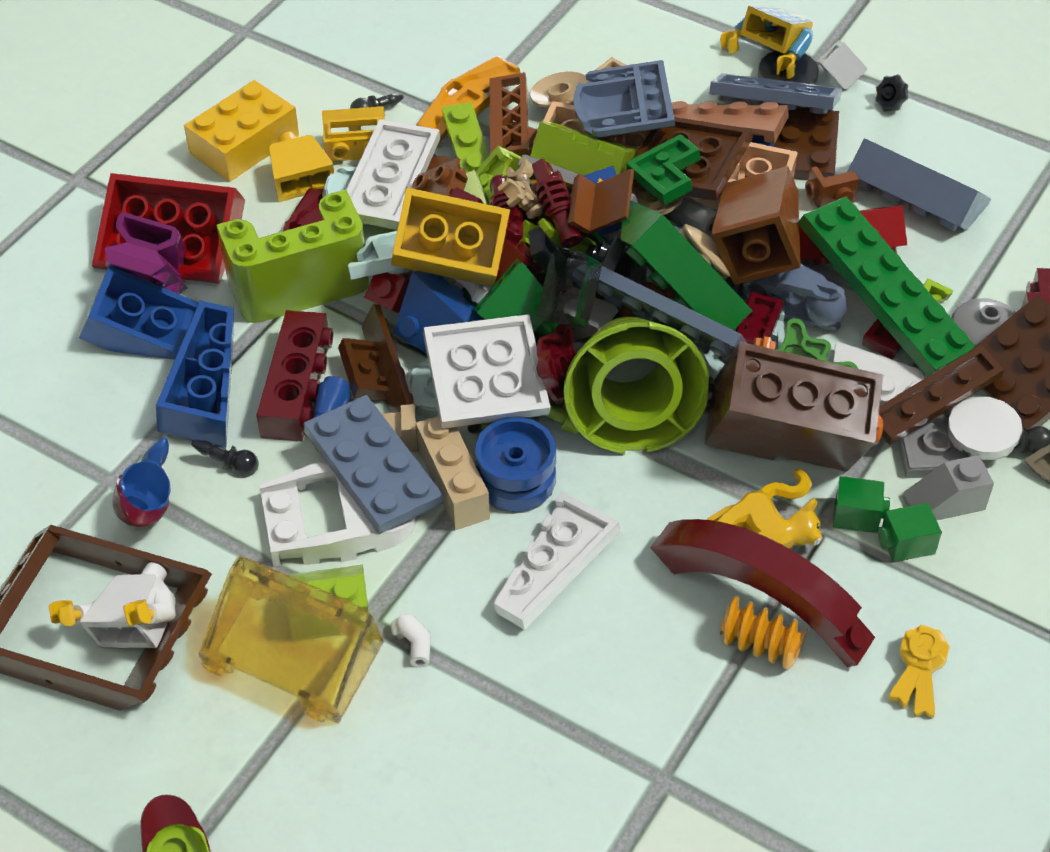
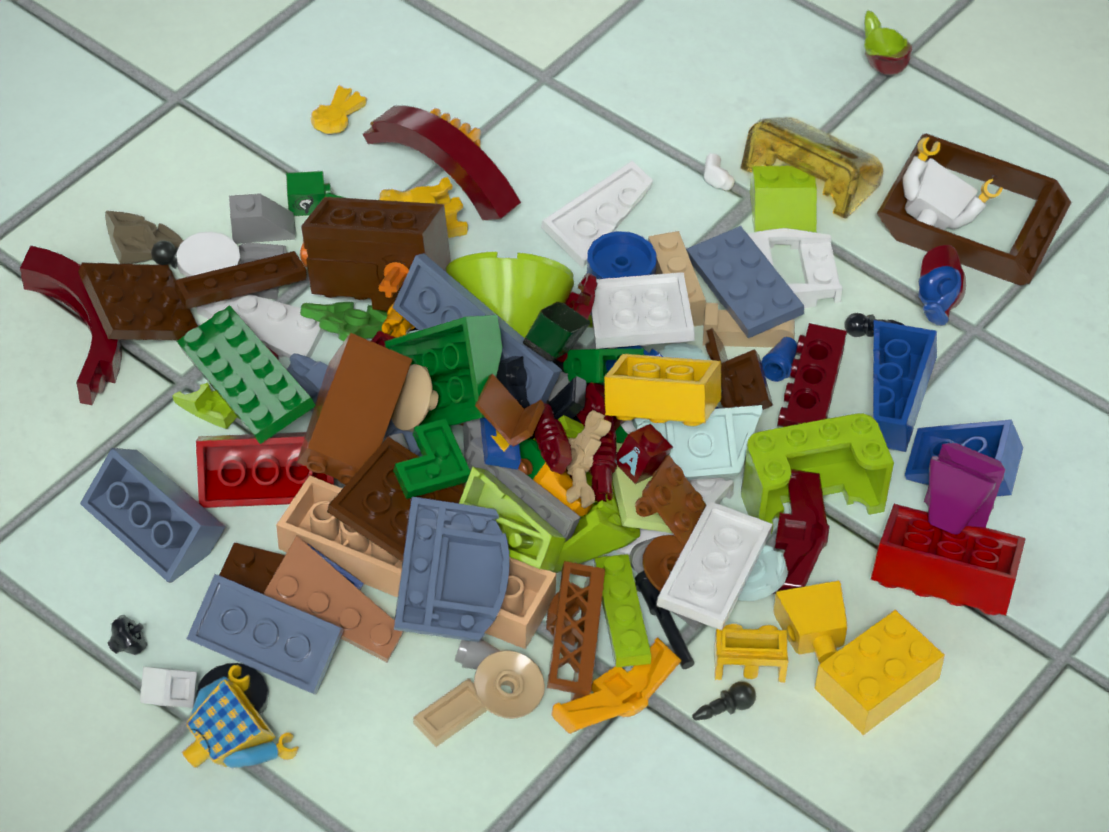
camera: 175 degrees left, 0 degrees up
dark orange bracket [805,167,859,208] -> none
light grey dish [953,298,1016,346] -> none

